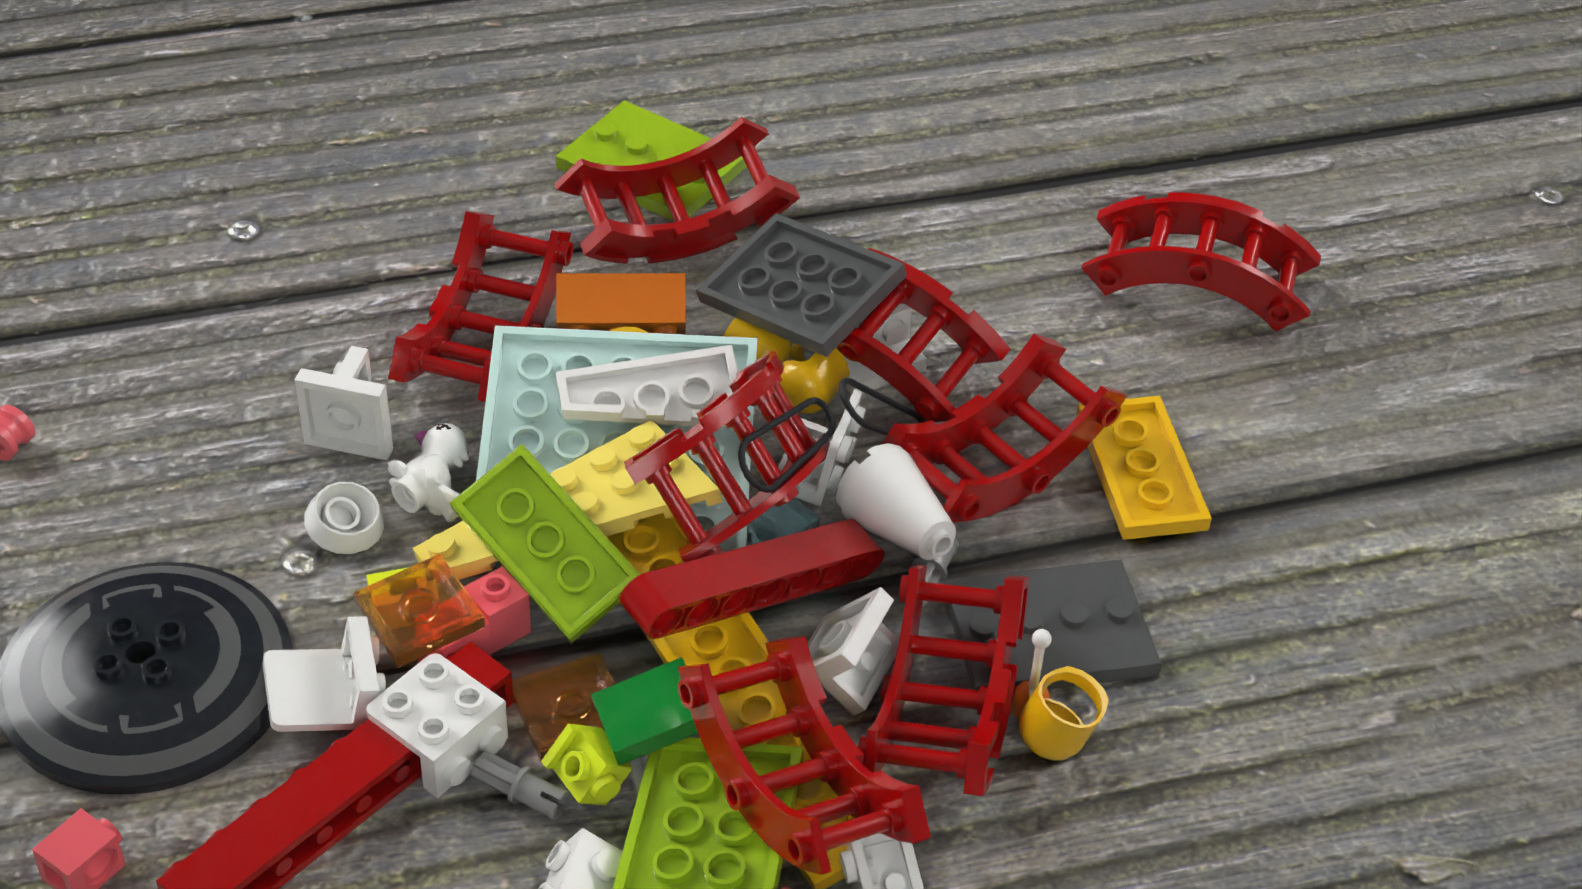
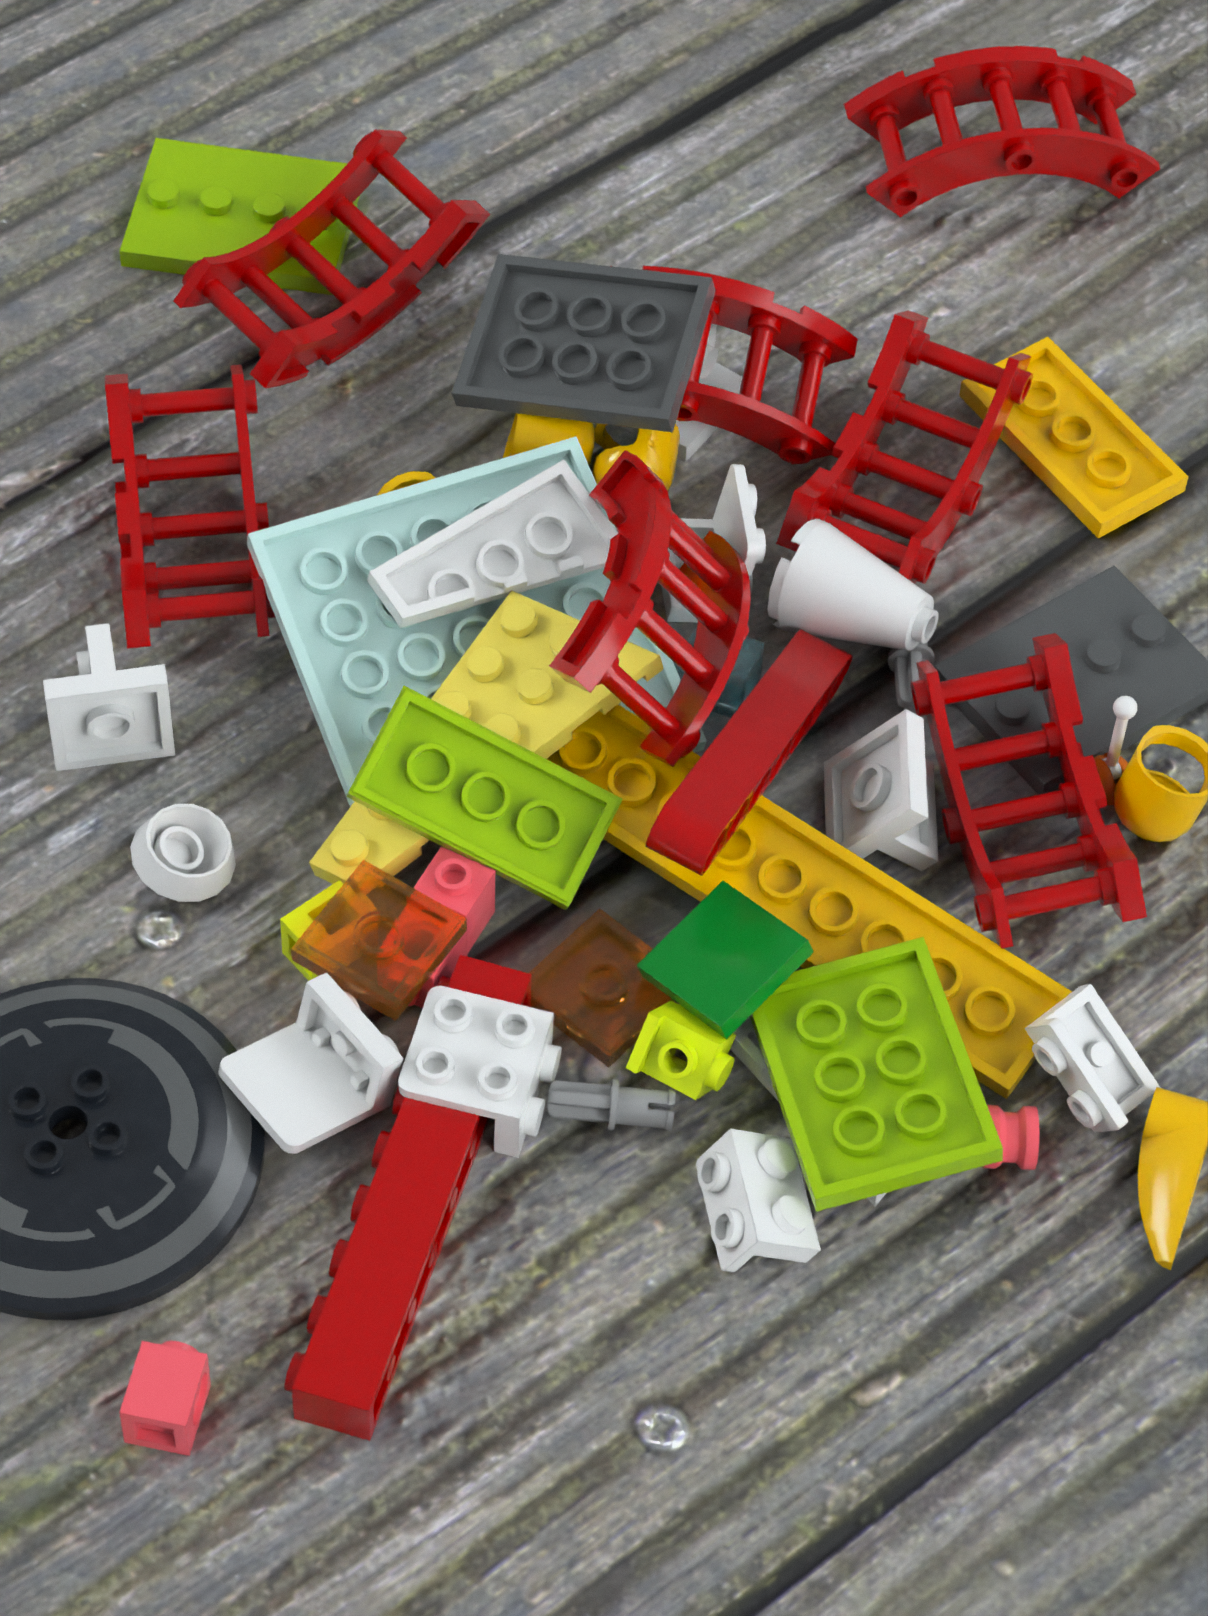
camera: 25 degrees left, 10 degrees up
white animal [387,423,469,523] -> none
orange brick [556,273,686,335] -> none
red fence [678,636,931,875] -> none
black piece [738,397,835,493] -> none
black piece [839,378,926,436] -> none

